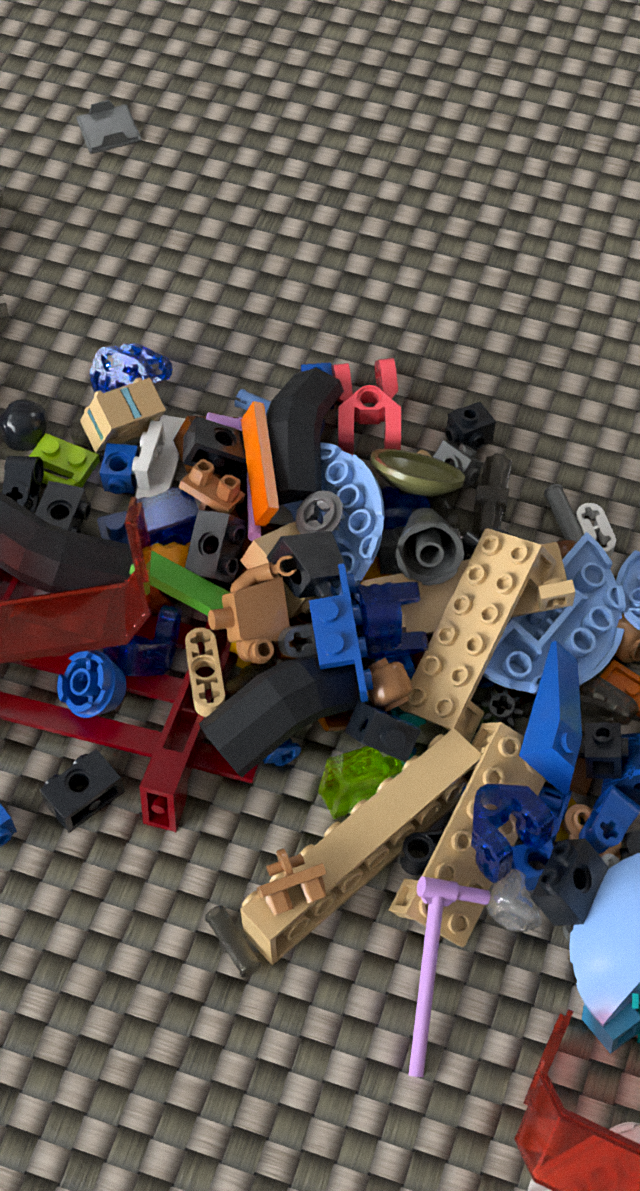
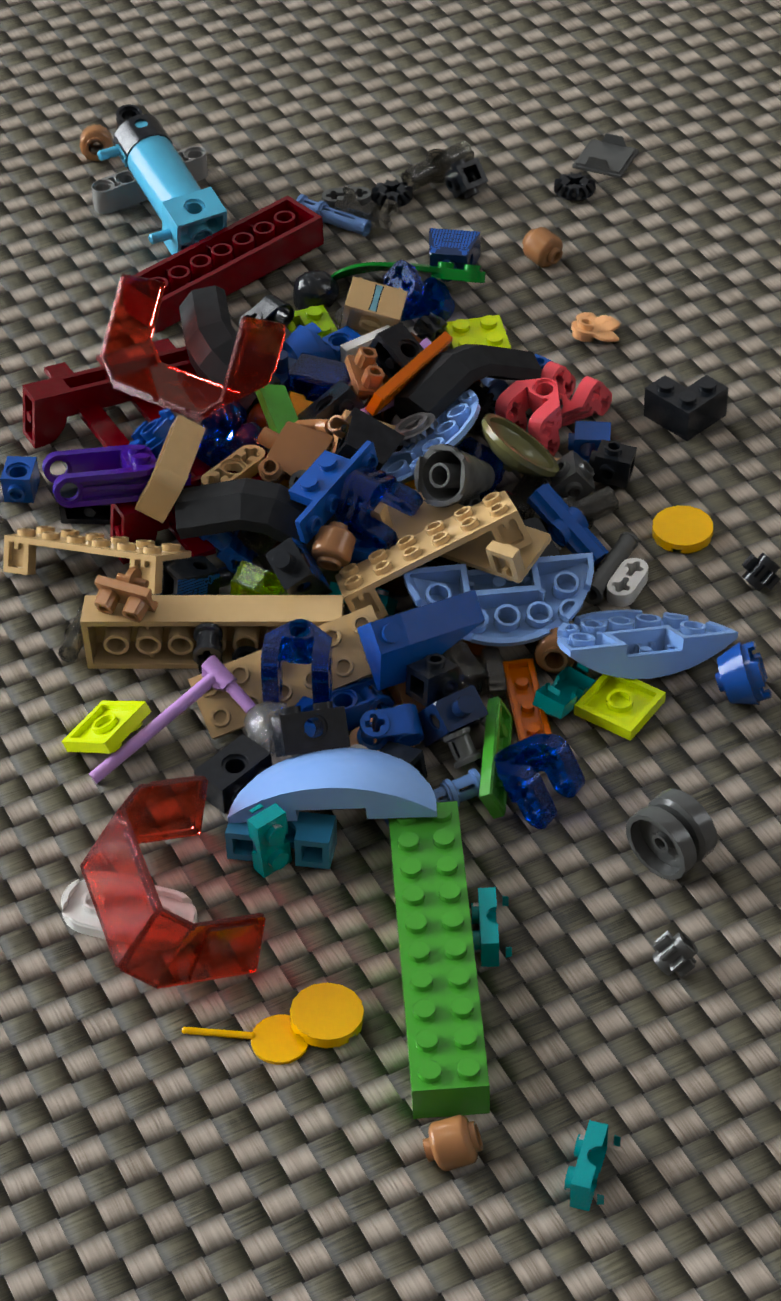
camera: 45 degrees right, 15 degrees down
none -> tan bracket [3,526,192,594]
none -> dark purple plate [42,444,191,508]
none -> neon yellow plate [61,700,152,754]
none -> tan beam [135,414,206,523]
none -> black torso [159,556,232,595]
none -> black connector [193,623,223,675]
none -> black brick [194,734,272,814]
none -> blue cone [282,322,336,379]
none -> green plant [331,261,486,283]
none -> black gear [413,313,448,342]
none -> dark blue torso [429,228,481,282]
none -> black brick [444,157,488,199]
none -> neon yellow plate [445,315,511,349]
none -> medium nougat head [522,227,563,268]
none -> blue piece [526,483,609,567]
none -> black gear [554,172,596,201]
none -> blue brick [568,421,611,463]
none -> light nougat plate [571,312,621,342]
none -> black brick [644,375,728,441]
none -> yellow tile [652,505,713,554]

